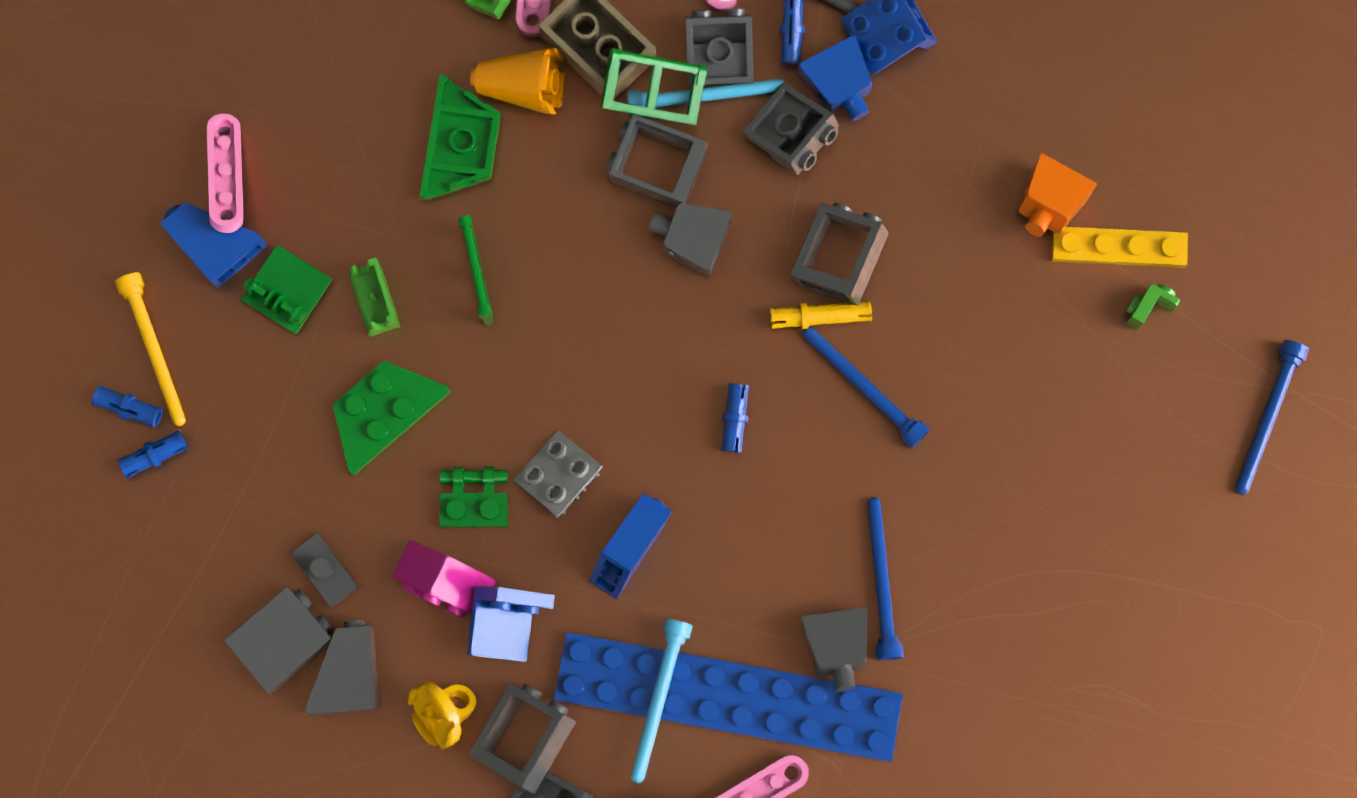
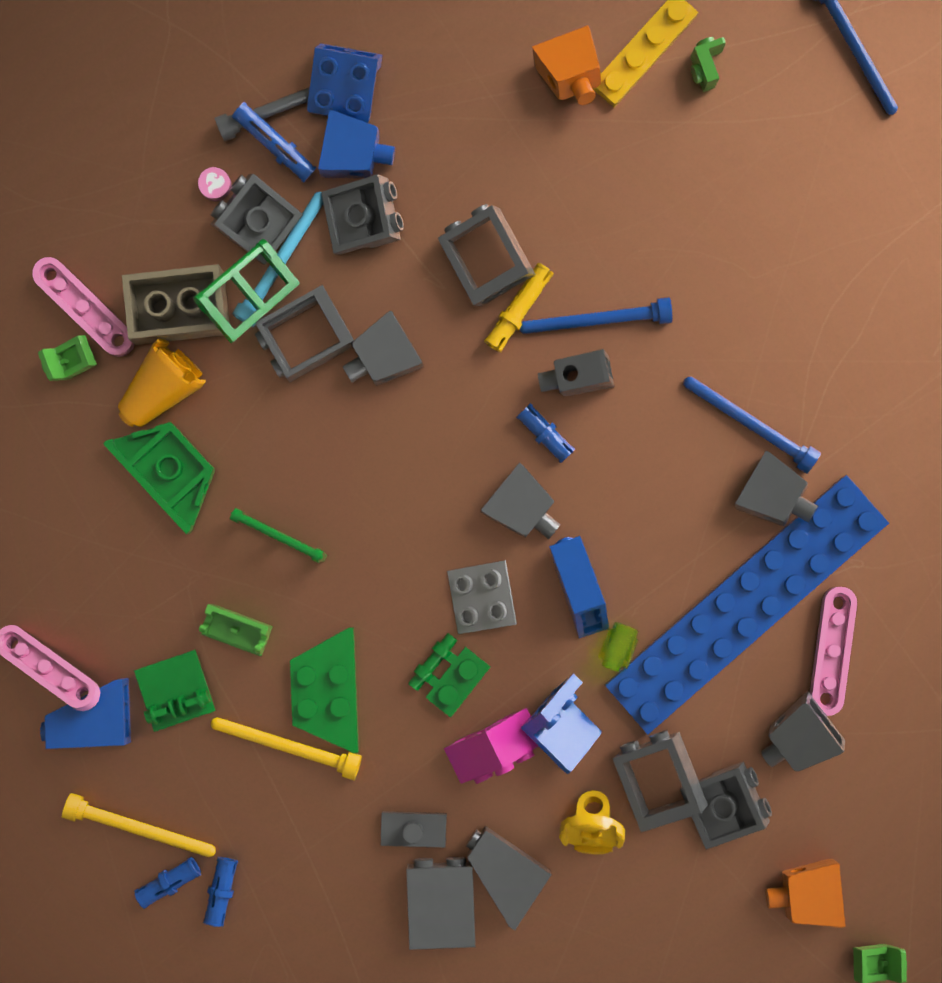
camera: 55 degrees left, 5 degrees up
medium azure piece [631,618,692,783] -> none
none -> yellow piece [210,717,362,781]
none -> dark grey torso [481,463,561,539]
none -> dark grey torso [538,349,615,396]
none -> clear neon green brick [598,622,639,673]

